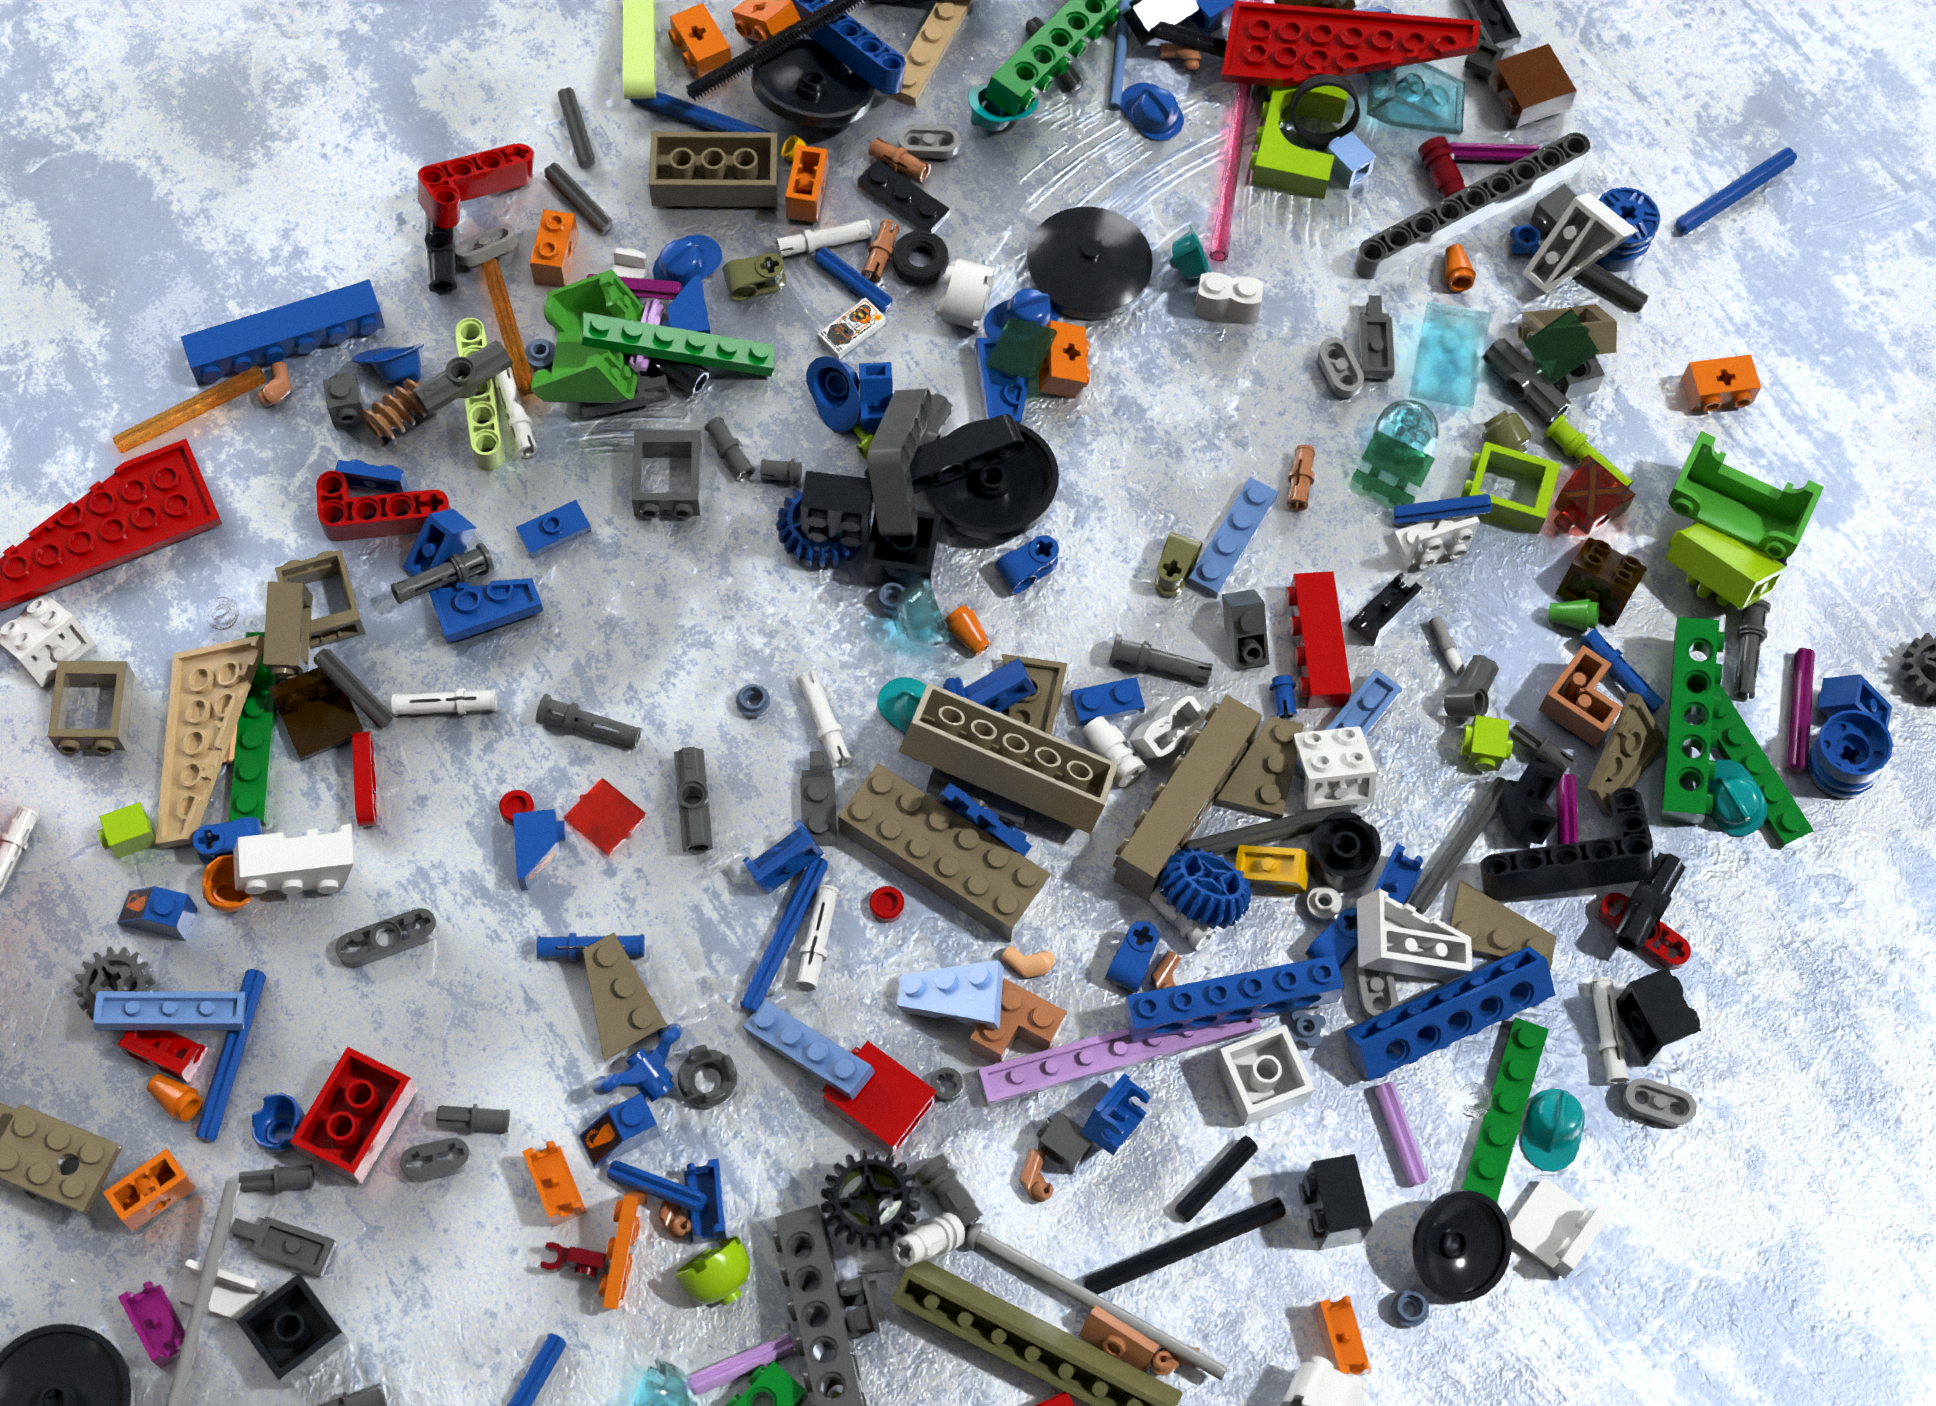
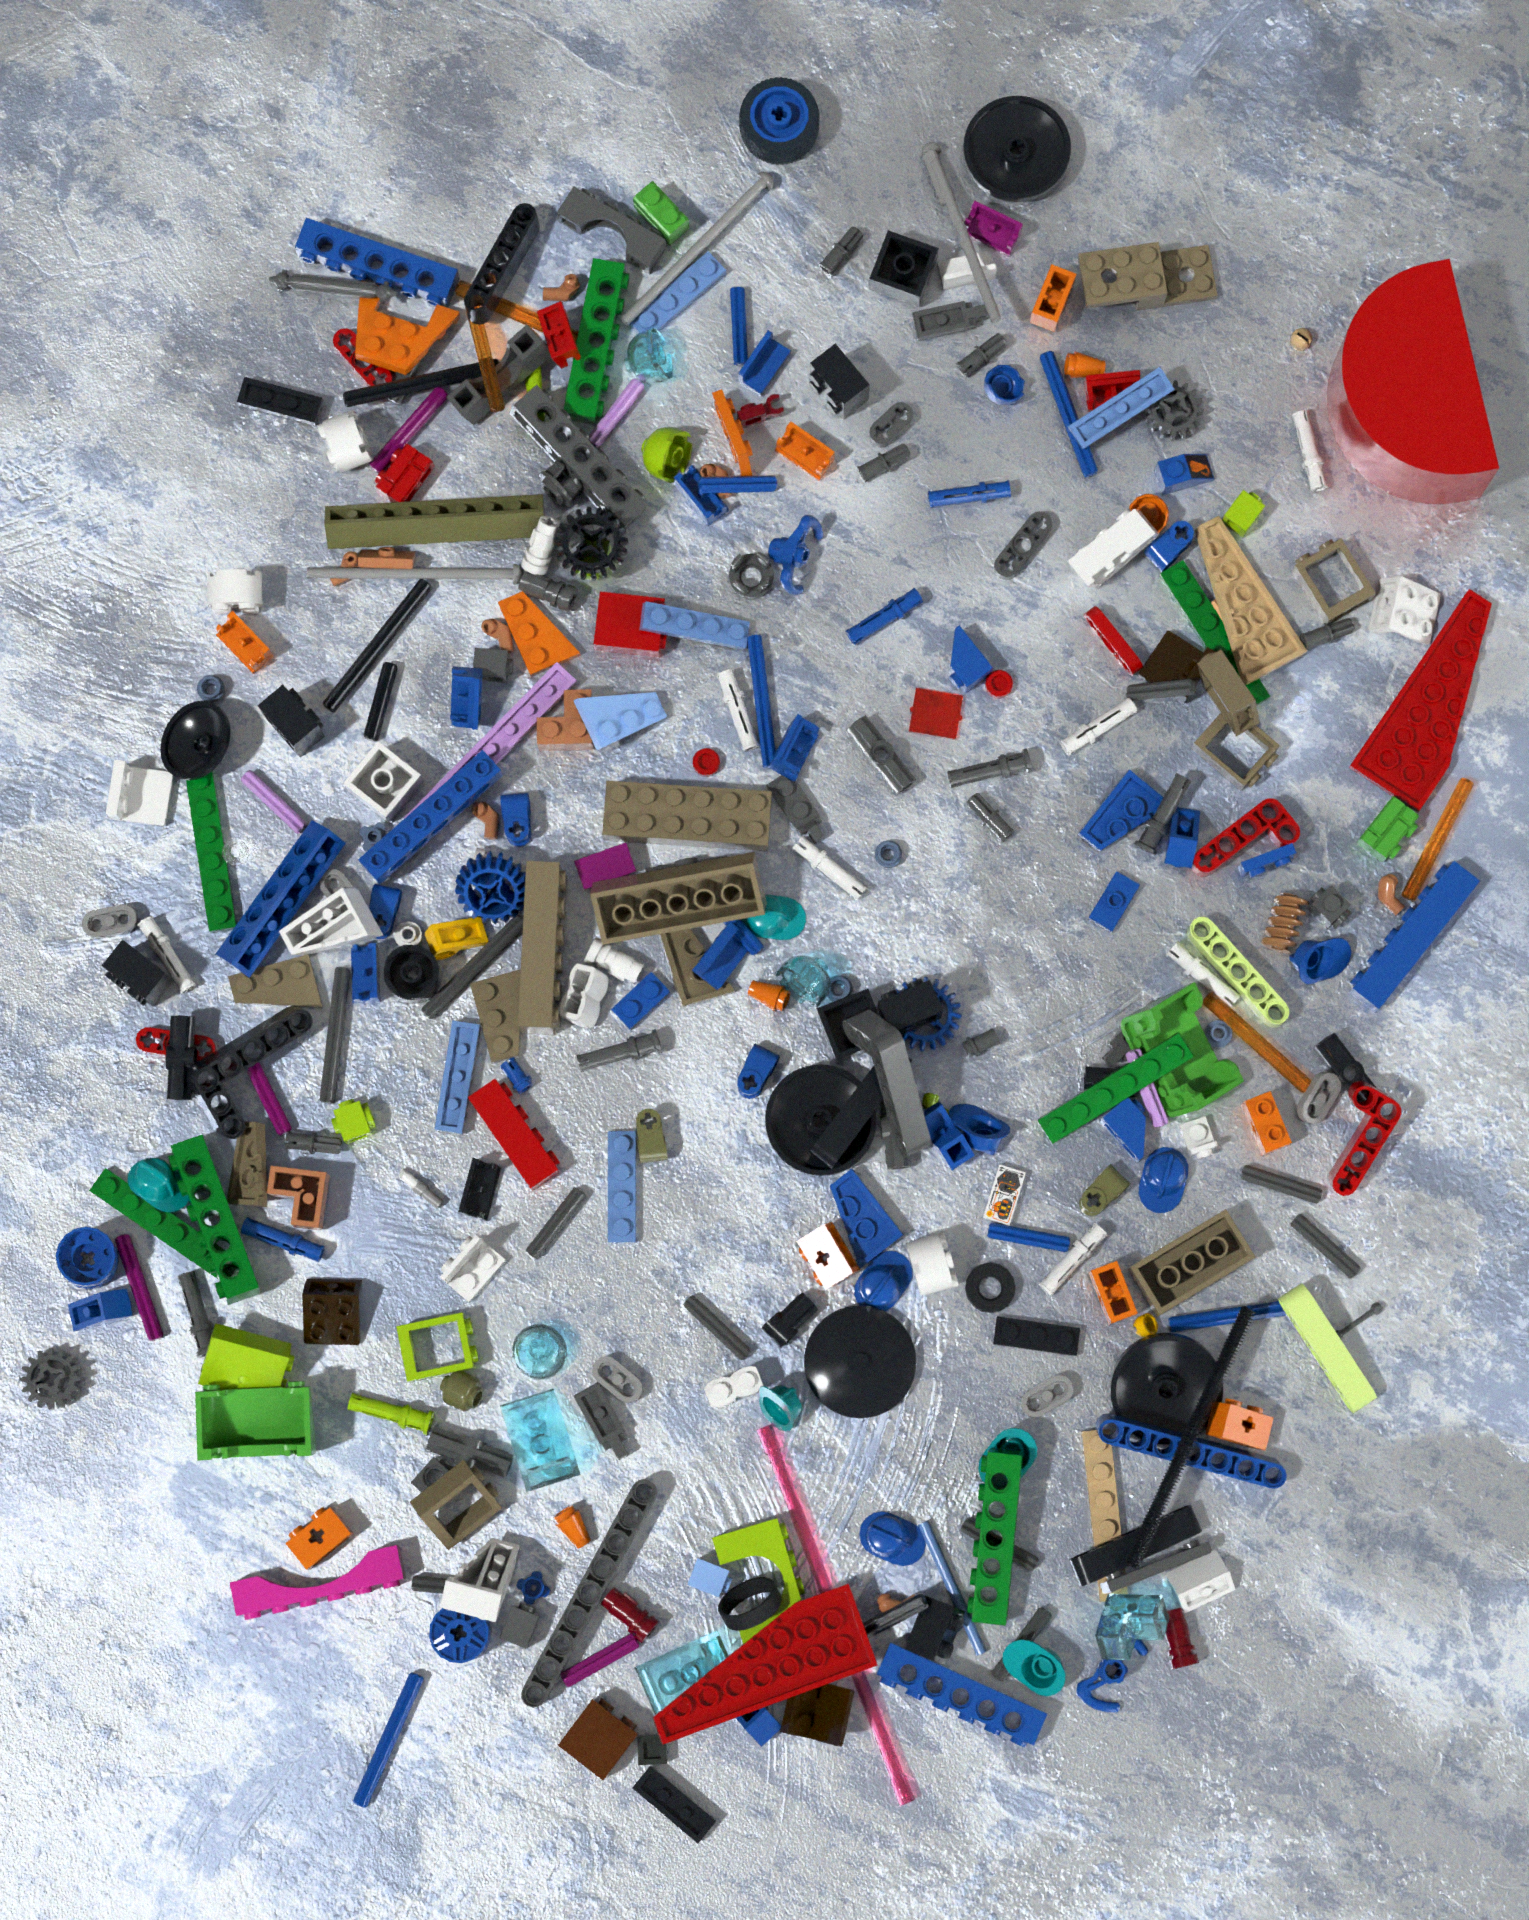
camera: 155 degrees right, 15 degrees up
red brick [290,1046,417,1185] -> none
dark grey piece [412,340,512,415] -> none
blue slope [579,1093,660,1169] -> none
dark tan wing [582,932,667,1062] -> none
magenta axle [587,274,681,300] -> none
dark grey window [632,430,702,519] -> none
orange brick [668,3,731,79] -> none
dark grey pin [704,417,755,481] -> none
nougat pin [861,219,900,283] -> none
nougat pin [868,137,931,182] -> none
dark grey bush [931,1067,963,1103] -> none
blue wing [935,783,1032,857] -> none
clear green piece [986,317,1057,381] -> none
light nougat arm [1001,945,1055,978] -> none
dark grey slope [1222,589,1269,670] -> none
nougat pin [1287,444,1316,511] -> none
white bracket [1294,726,1377,810] -> none
clear green plate [1352,430,1436,506] -> none
blue axle [1393,494,1492,525] -> none
dark grey piece [1444,655,1499,718] -> none
black brick [1500,761,1564,845] -> none
teal piece [1522,1088,1585,1172] -> none
clear green piece [1524,309,1599,385] -> none
bright green cone [1549,599,1599,632] -> none
clear red torso [1553,454,1636,534] -> none
none -> dark pink arch [230,1545,406,1620]
none -> orange wing [498,591,581,677]
none -> dark grey axle [526,1187,586,1260]
none -> magenta hinge [574,842,636,890]
none -> dark grey axle [683,1295,751,1360]
none -> blue panel [738,330,791,397]
none -> black piece [761,1292,819,1349]
none -> black brick [809,343,870,420]
none -> blue pin [928,480,1011,508]
none -> dark grey axle [967,793,1014,842]
none -> dark grey axle [1300,618,1355,650]
none -> dark grey hinge [1335,1302,1383,1340]
none -> bright green brick [1356,796,1419,863]

